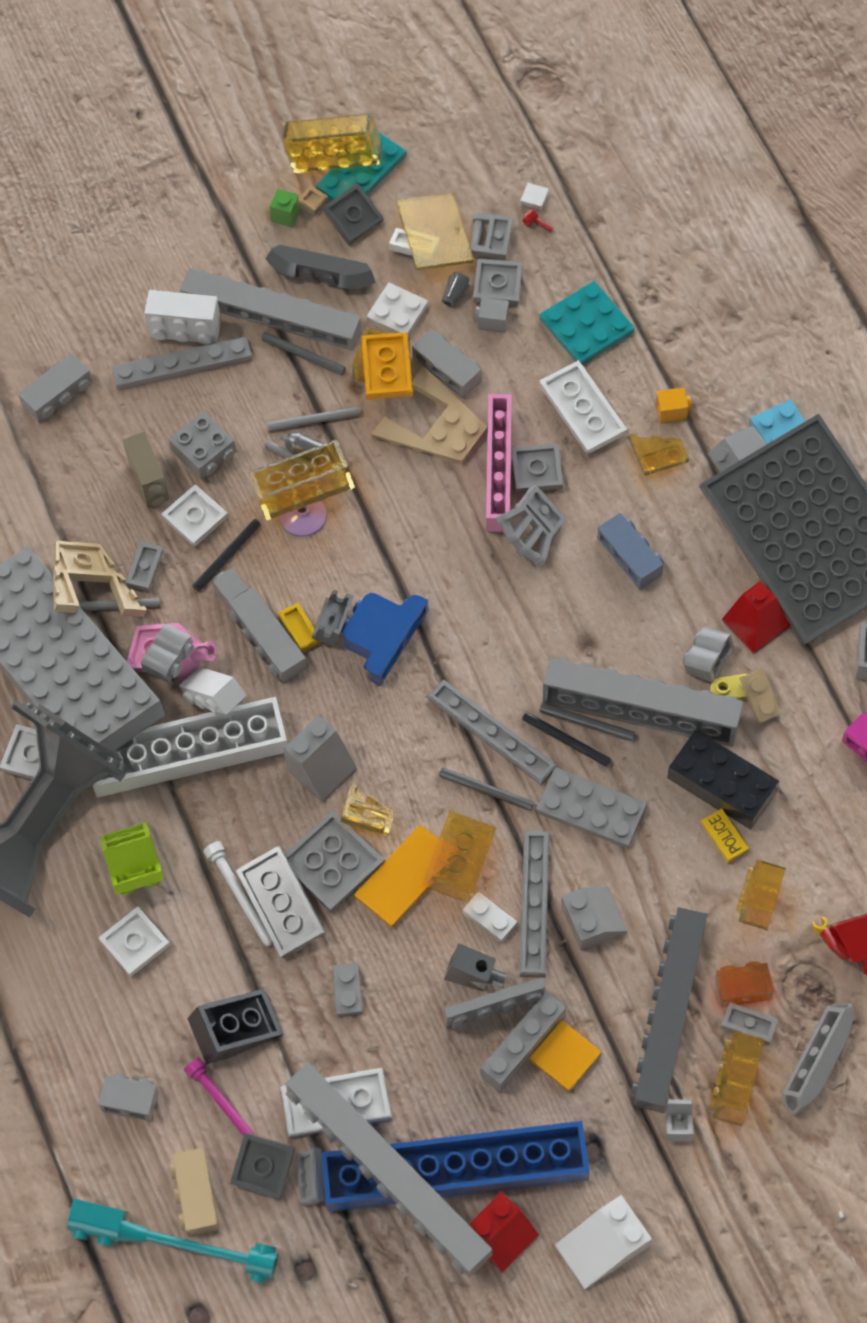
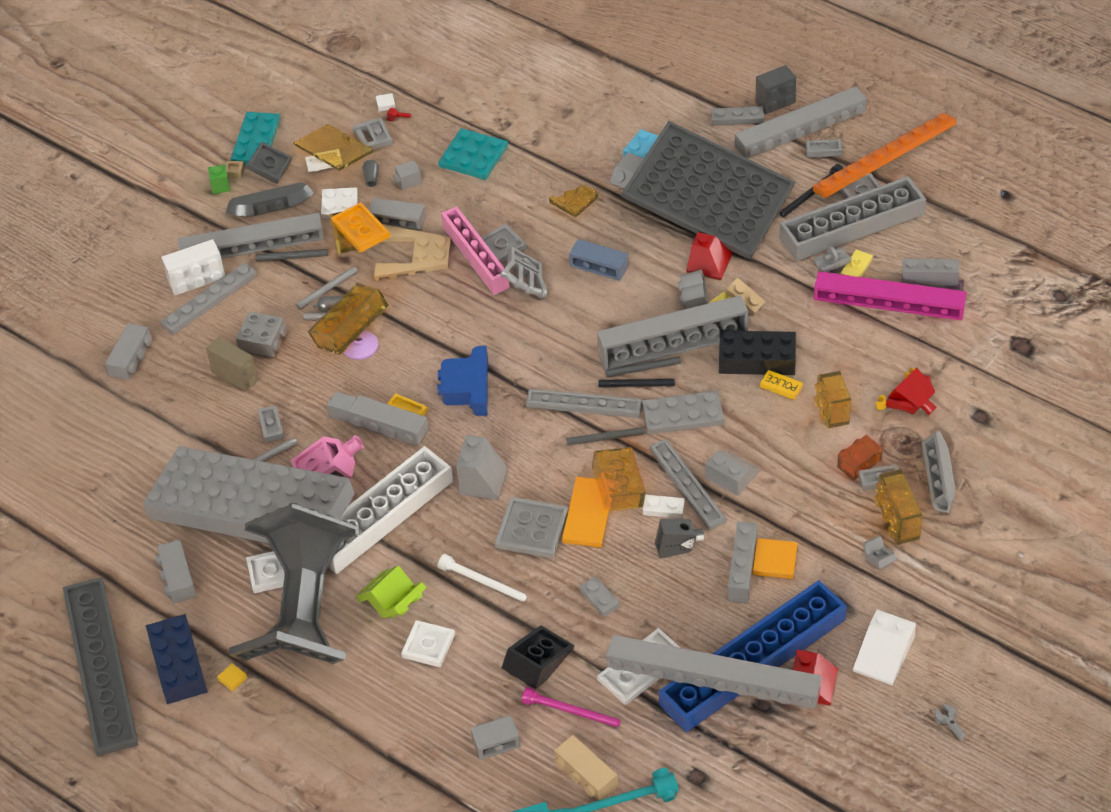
camera: 30 degrees left, 15 degrees down
tan wing [53,541,147,617] -> none
light grey brick [141,624,194,682] -> none
white plate [161,484,228,547] -> none
white brick [179,667,246,715] -> none
black bar [192,519,261,592] -> none
dark grey plate [230,1132,296,1199] -> none
light grey plate [236,845,326,958] -> none
clear yellow brick [282,113,382,173] -> none
light grey plate [297,1148,324,1206] -> none
dark grey hinge [312,590,354,647] -> none
clear yellow wing [340,782,395,836] -> none
light grey plate [443,977,546,1030] -> none
light grey plate [473,259,522,306] -> none
white plate [539,360,627,455] -> none
dark grey brick [630,907,708,1113] -> none
light orange brick [656,387,692,423] -> none

